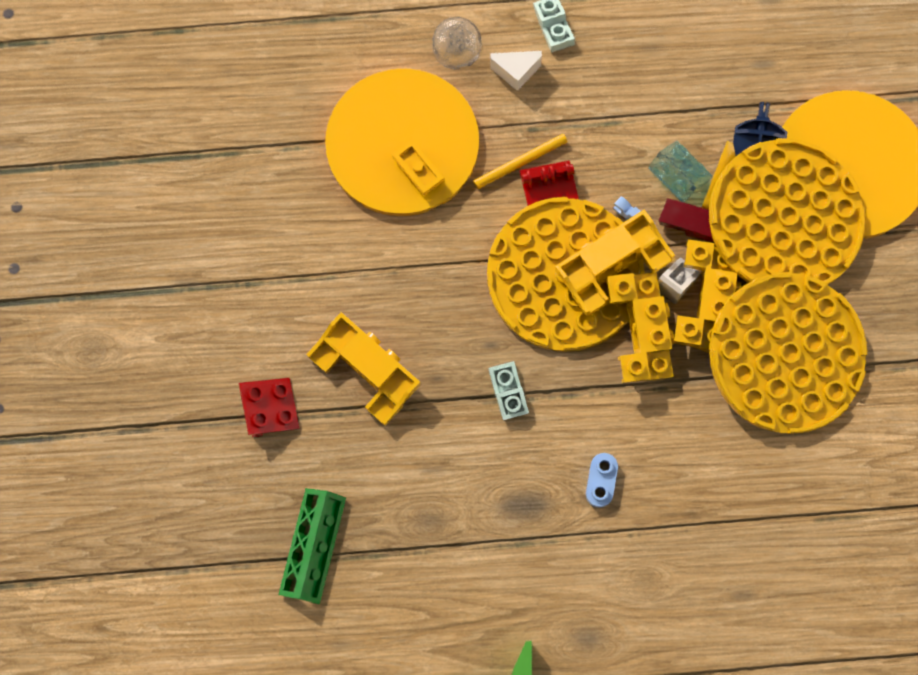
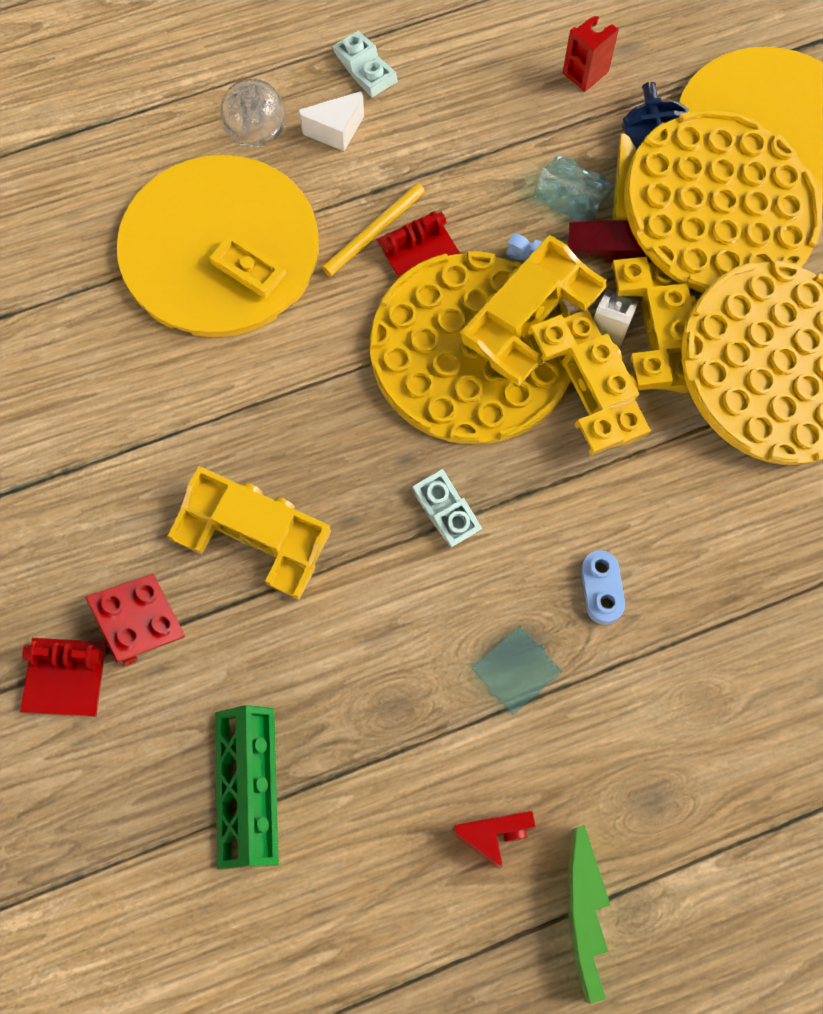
camera: 20 degrees left, 5 degrees down
none -> red hinge [20,637,107,717]
none -> red slope [453,811,536,869]
none -> clear light blue piece [472,626,562,715]
none -> red hinge [562,16,619,92]

